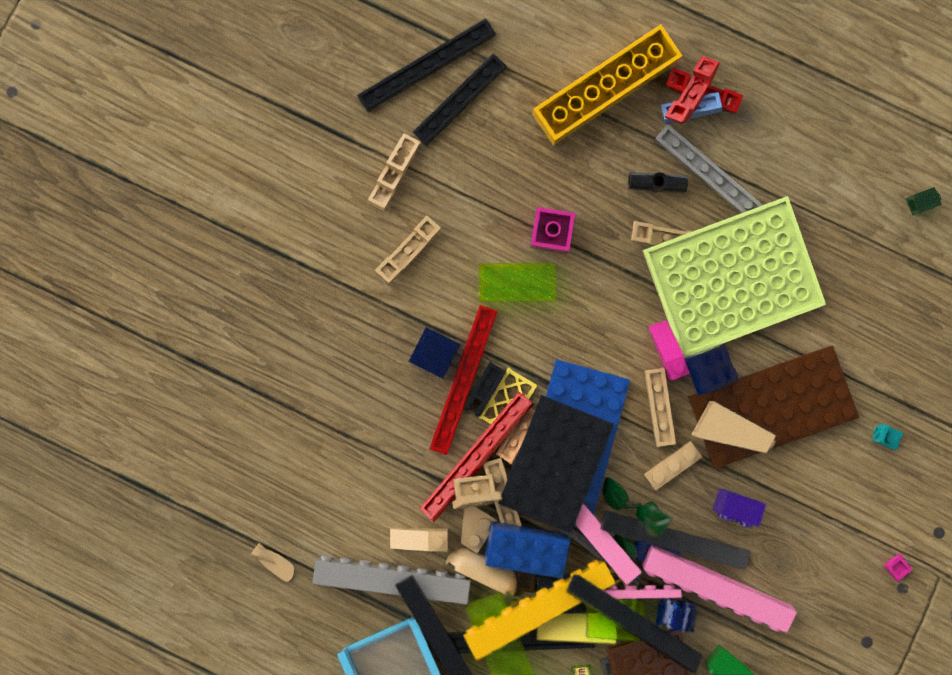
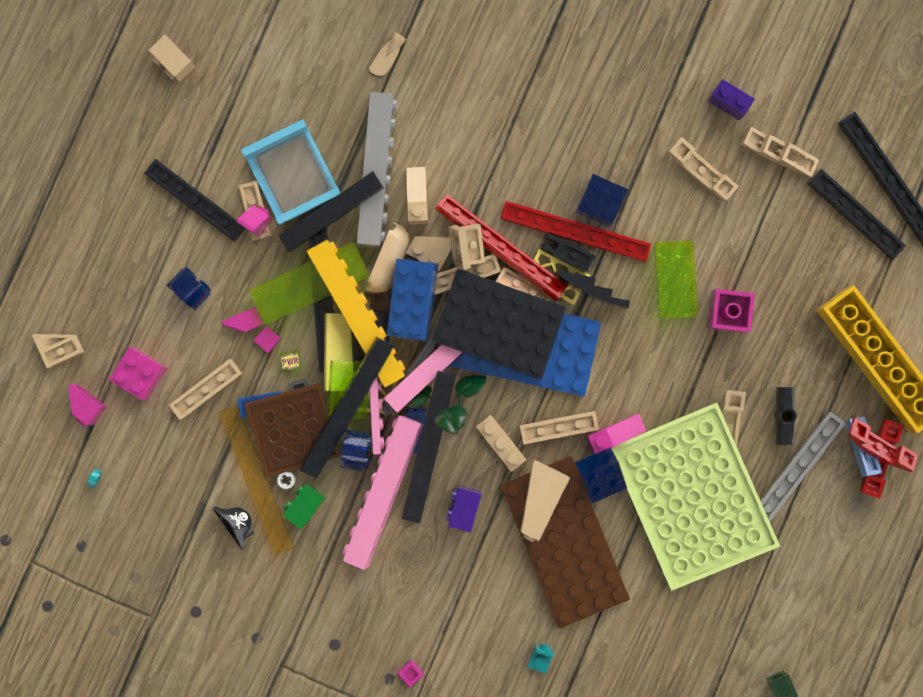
camera: 85 degrees right, 0 degrees up
none -> black slope [555,270,630,309]
none -> dark purple brick [708,79,755,121]

